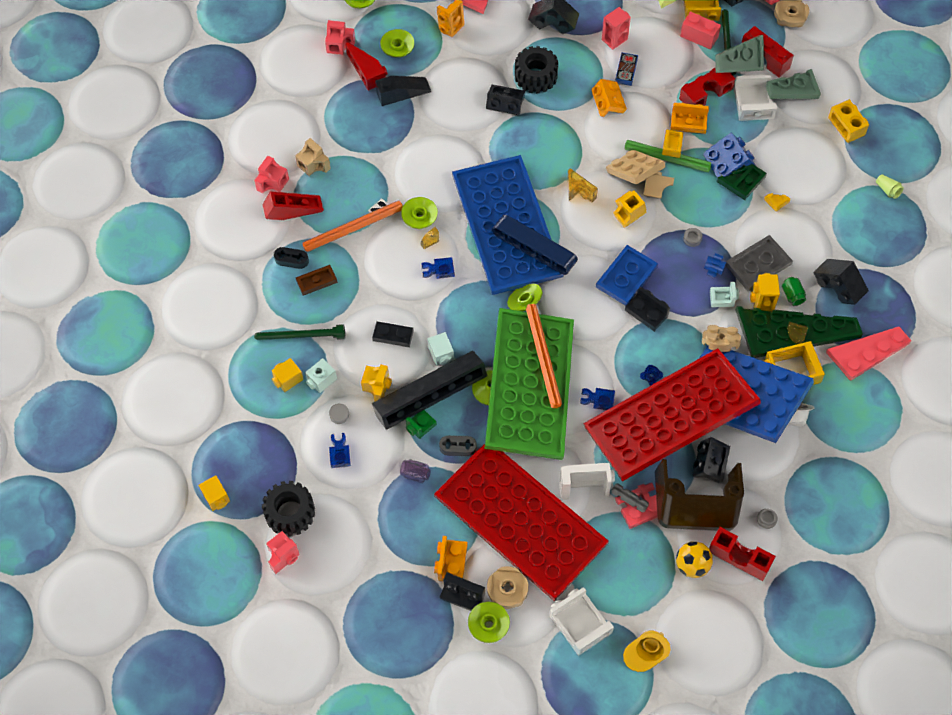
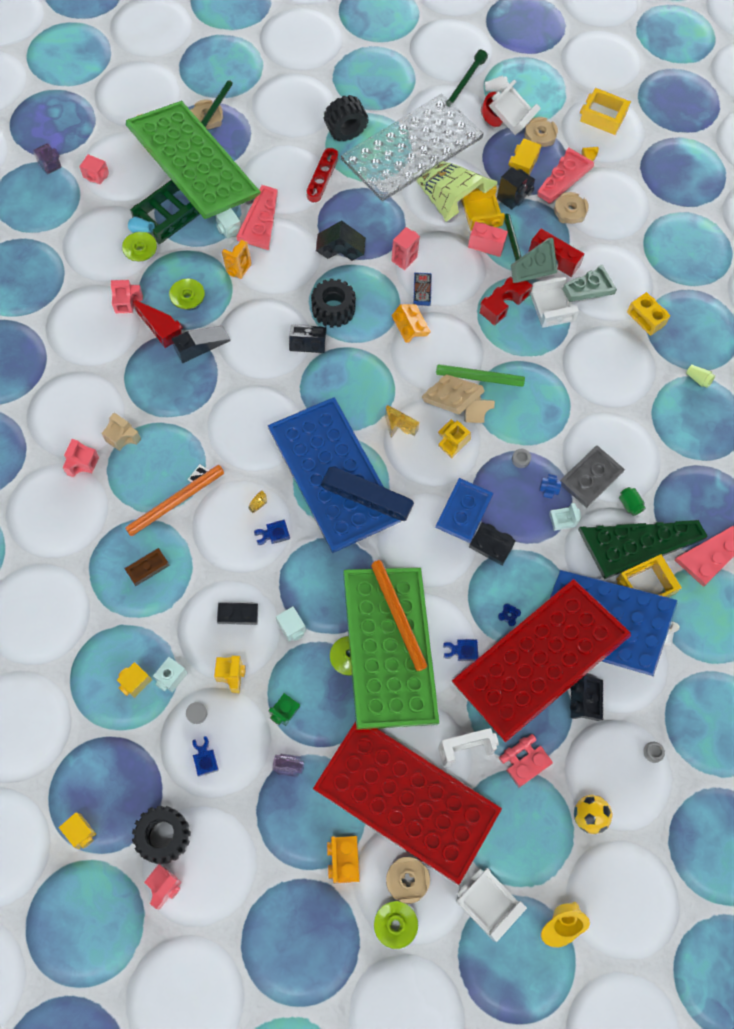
camera: 15 degrees left, 5 degrees up
dark green piece [254,324,345,340] -> none
red slope [262,191,324,220] -> none
black beam [274,247,309,269] -> none
black brick [372,350,488,430] -> none
lime dish [401,197,438,229] -> none
dark grey beam [439,435,477,456] -> none
black bracket [440,572,485,611] -> none
lime dish [507,284,542,311] -> none
dark grey axle [611,483,649,512] -> none
dark brown windscreen [654,459,744,531] -> none
yellow tile [662,129,683,158] -> none
light orange bracket [670,103,709,134] -> none
tan plate [702,325,741,352] -> none
bracket [703,132,756,178] -> none
red arch [709,527,776,581] -> none
dark green wing [717,164,767,200] -> none
yellow brick [750,273,780,311] -> none
yellow tile [764,193,790,211] -> none
clear yellow tile [788,322,808,344] -> none
black brick [813,259,869,305] -> none

